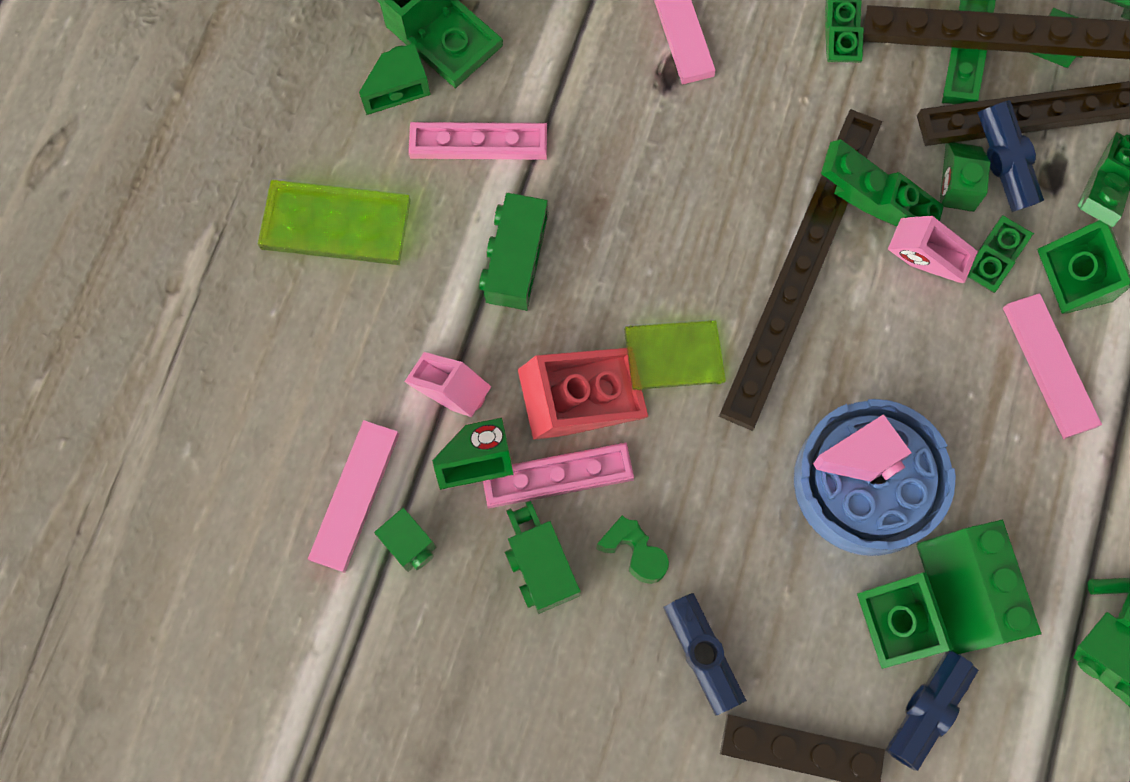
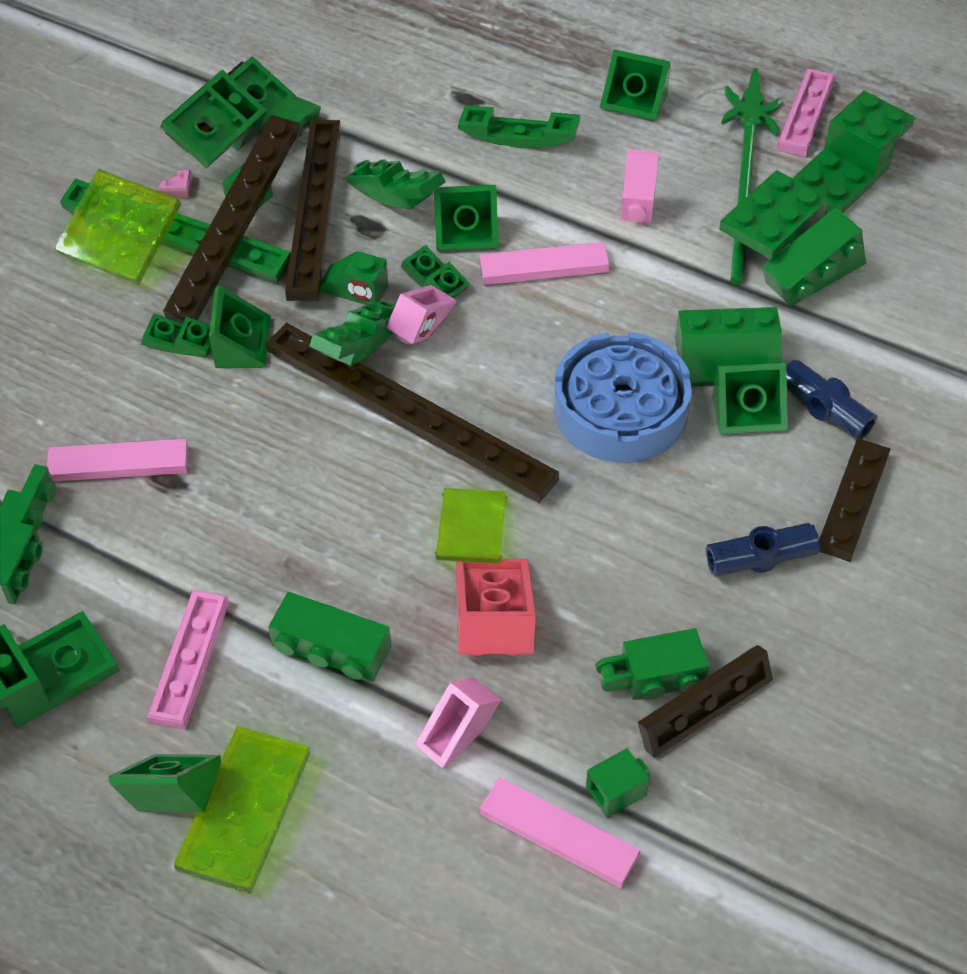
camera: 80 degrees left, 20 degrees down
green slope [359,43,431,115] -> none
green slope [432,418,514,490] -> none
bright pink tile [483,442,634,509] -> none
green leg [596,515,669,584] -> none
bright pink slope [813,414,912,482] -> none
dark blue piece [978,100,1044,212] -> none
none -> green slope [109,754,221,813]
none -> green slope [209,285,271,368]
none -> dark brown plate [637,644,773,758]

